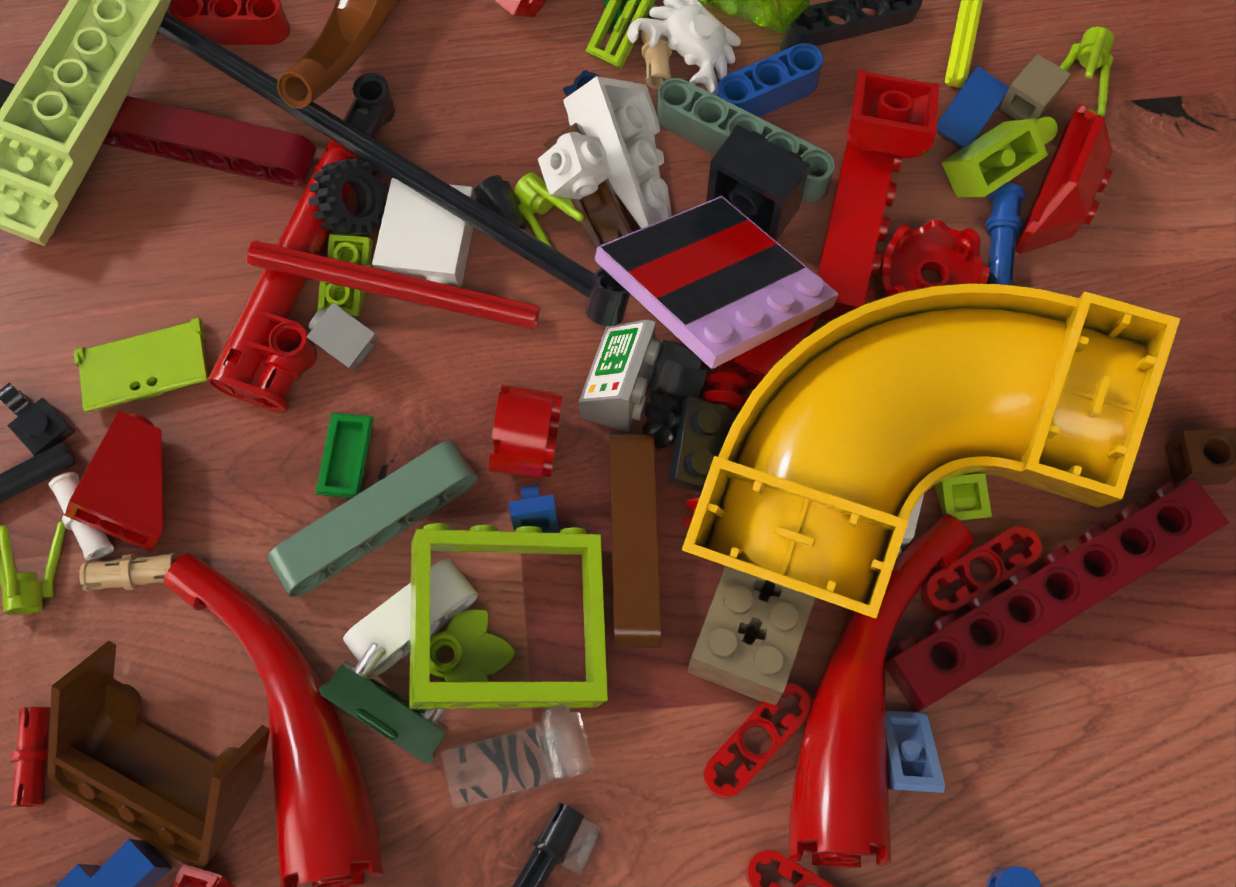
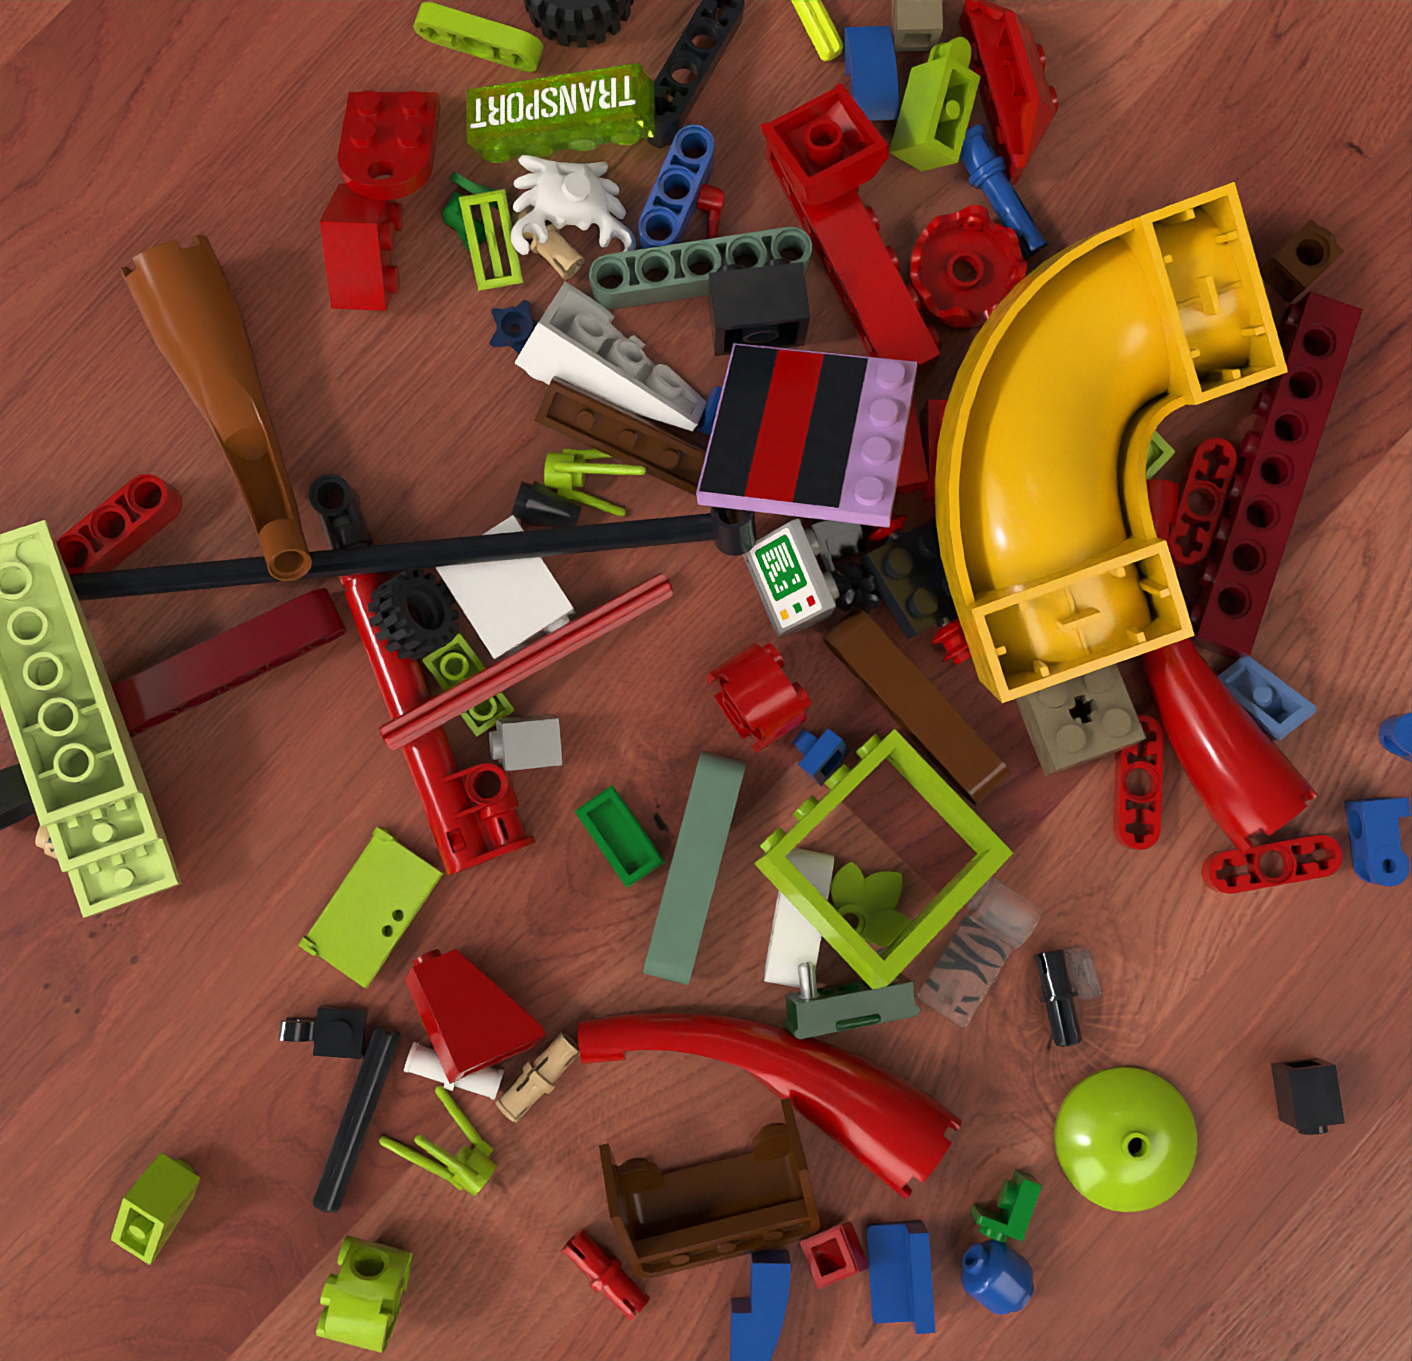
camera: 45 degrees left, 15 degrees up
white brick [538,132,612,200] -> none
none -> red hand [696,184,725,239]

